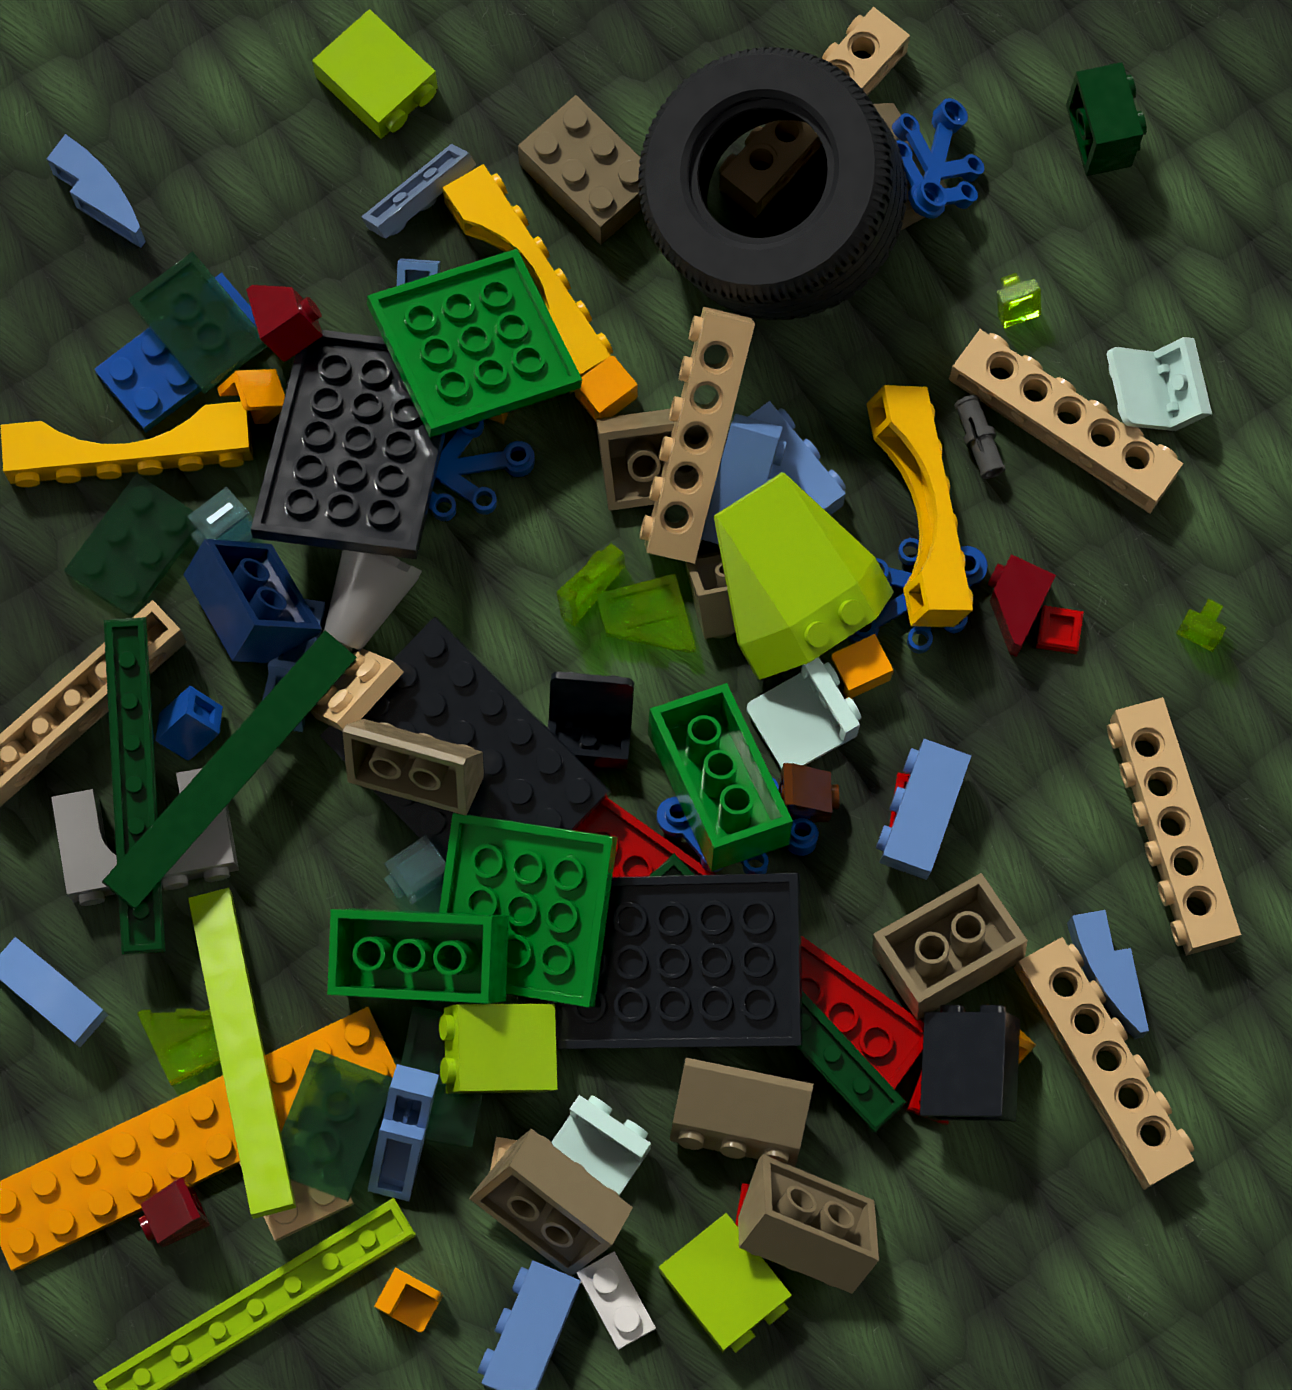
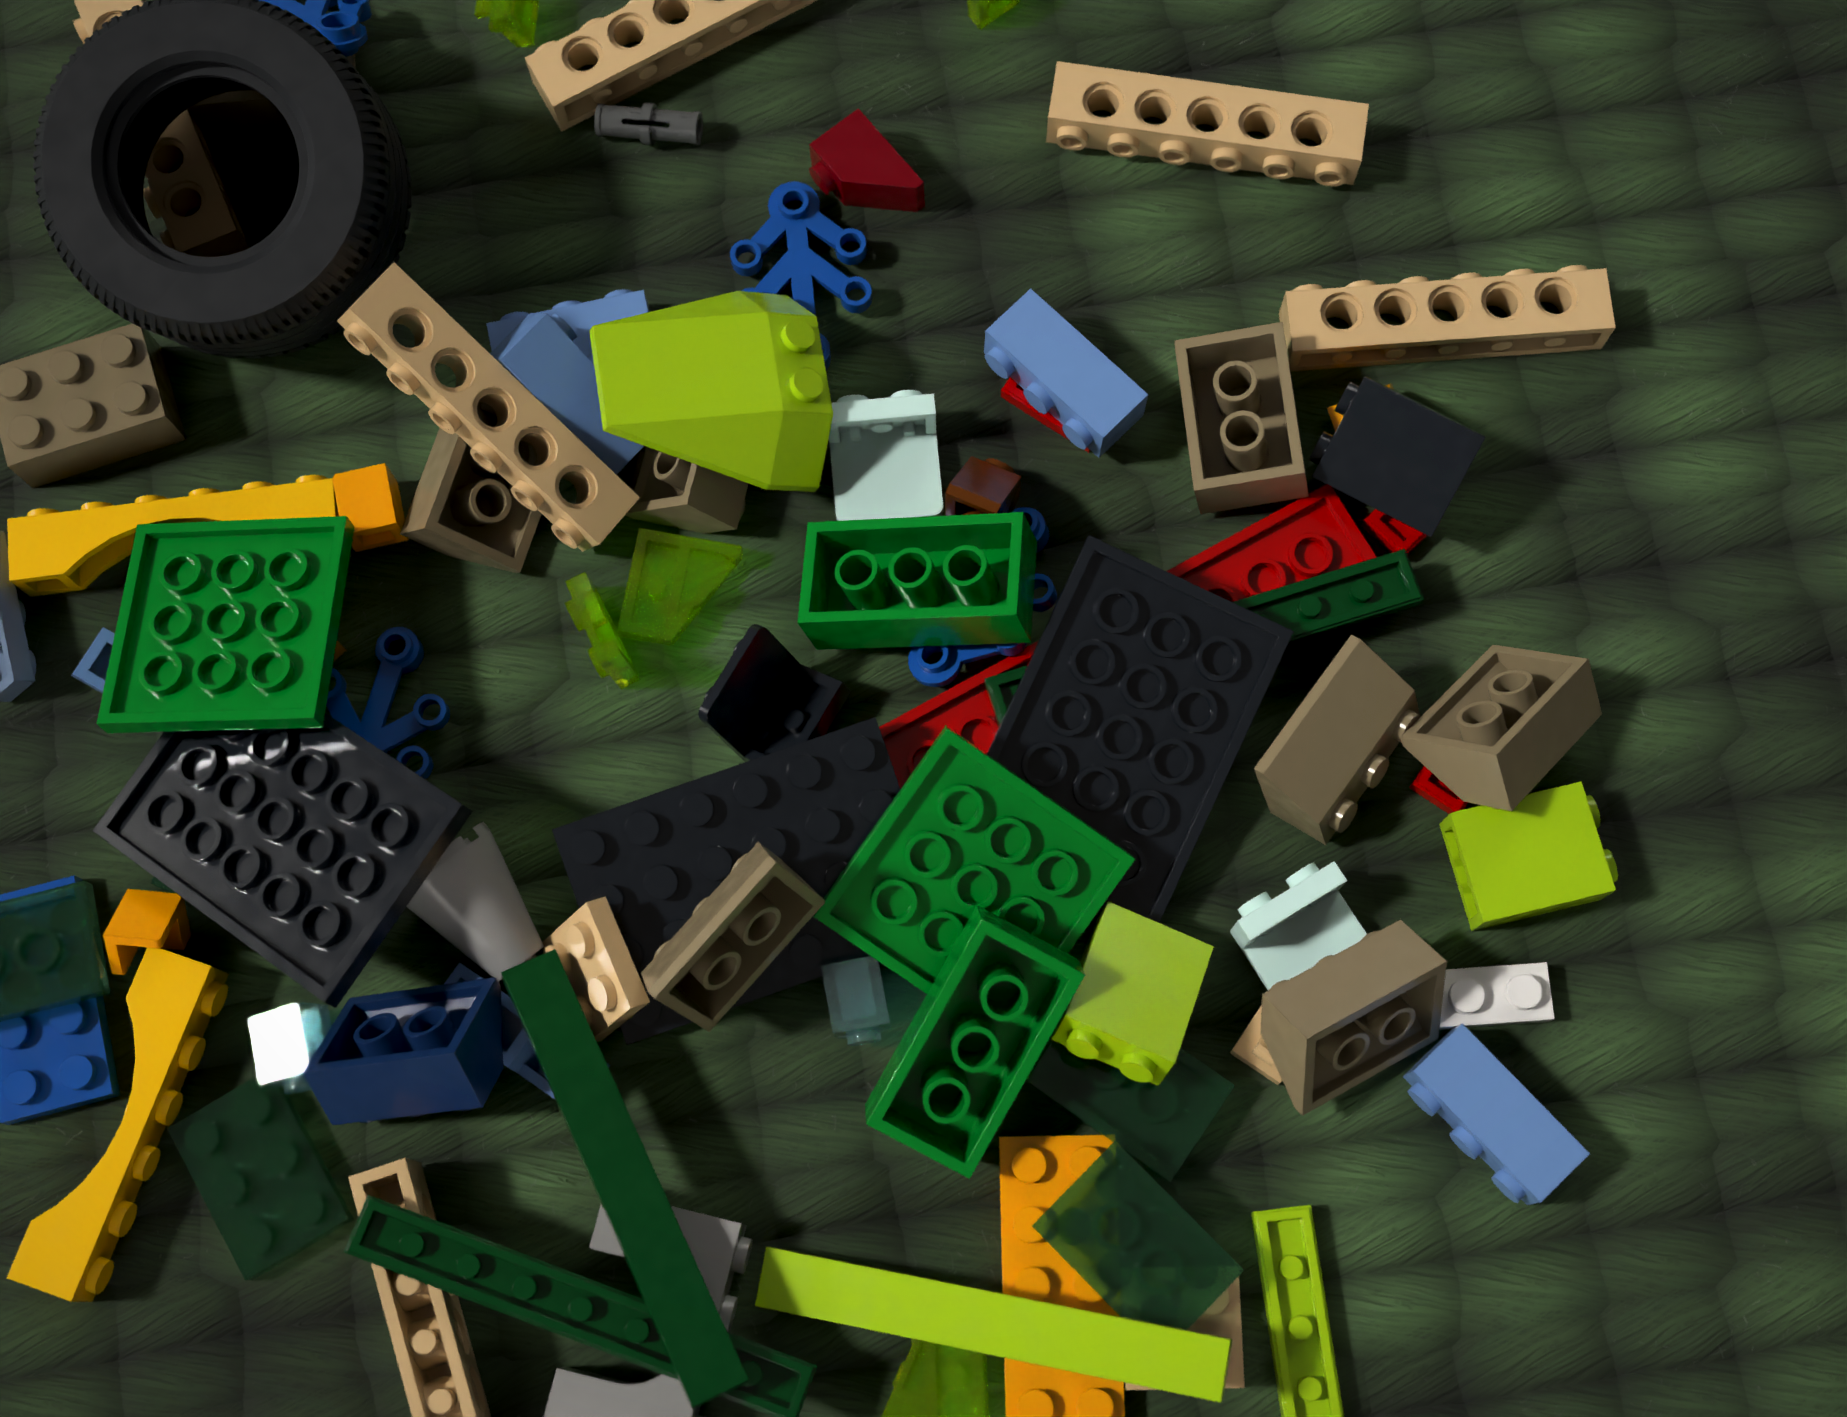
camera: 60 degrees left, 0 degrees up
blue panel [155,686,223,760] -> none
dark red slope [246,285,323,362] -> none
medium blue slope [368,1064,439,1201] -> none
light orange panel [374,1267,443,1333] -> none
light orange panel [831,634,893,698] -> none
yellow arch [866,385,973,627] -> none
red tile [1036,605,1084,654] -> none
medium blue slope [1067,910,1149,1039] -> none

